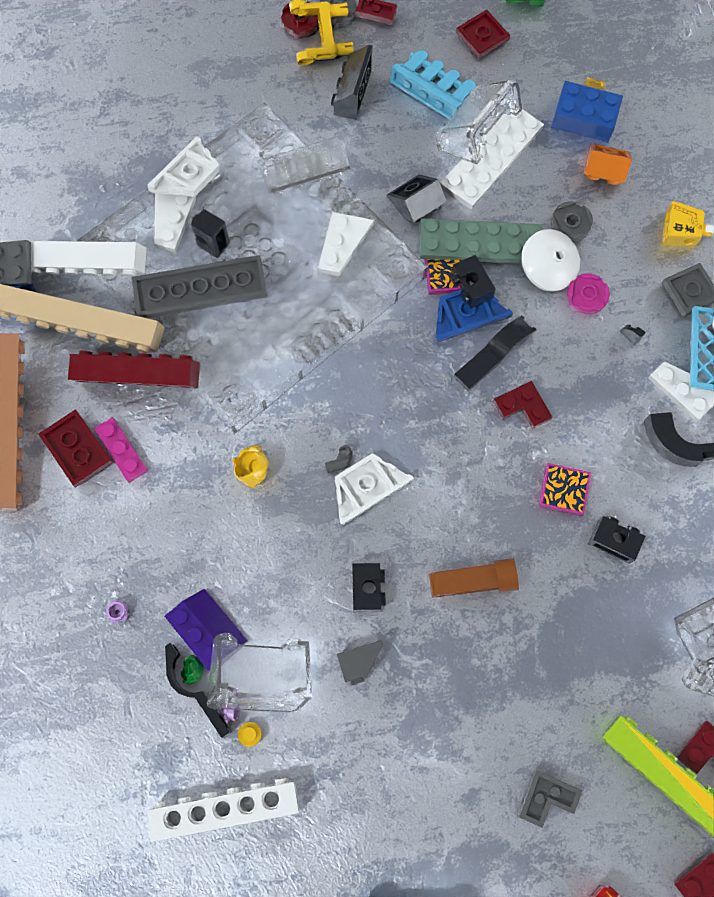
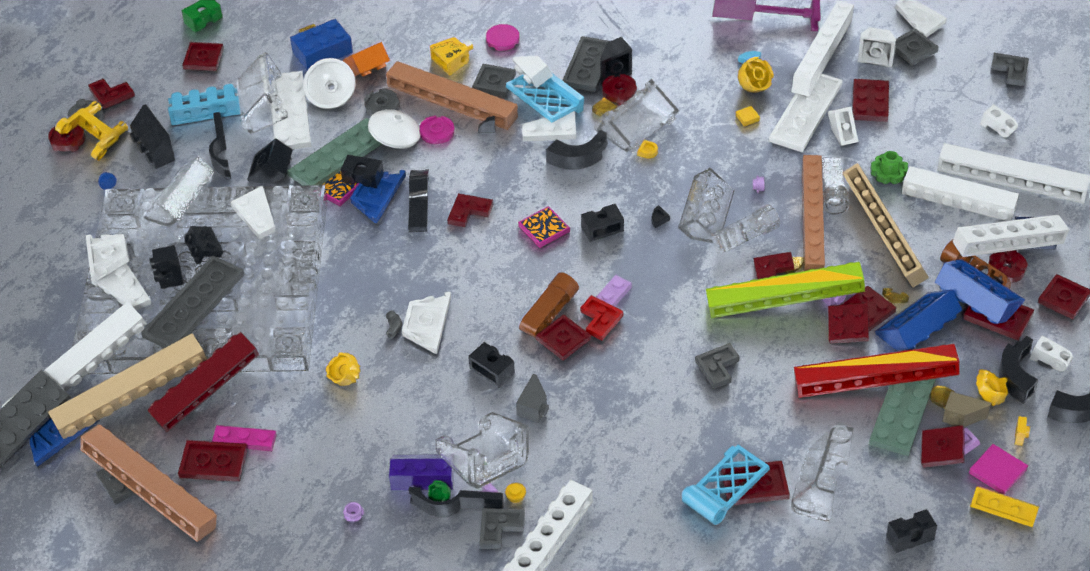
camera: 45 degrees left, 25 degrees down
none -> blue plate [98,172,117,190]
none -> black bracket [184,226,224,264]
none -> black piece [209,112,231,180]
none -> white dish [303,58,355,109]
none -> nougat brick [386,61,518,130]
none -> dark grey plate [479,508,525,549]
none -> dark red plate [536,314,591,361]
none -> red plate [580,295,624,341]
none -> lavender plate [596,275,632,307]
none -> black tile [651,205,670,228]

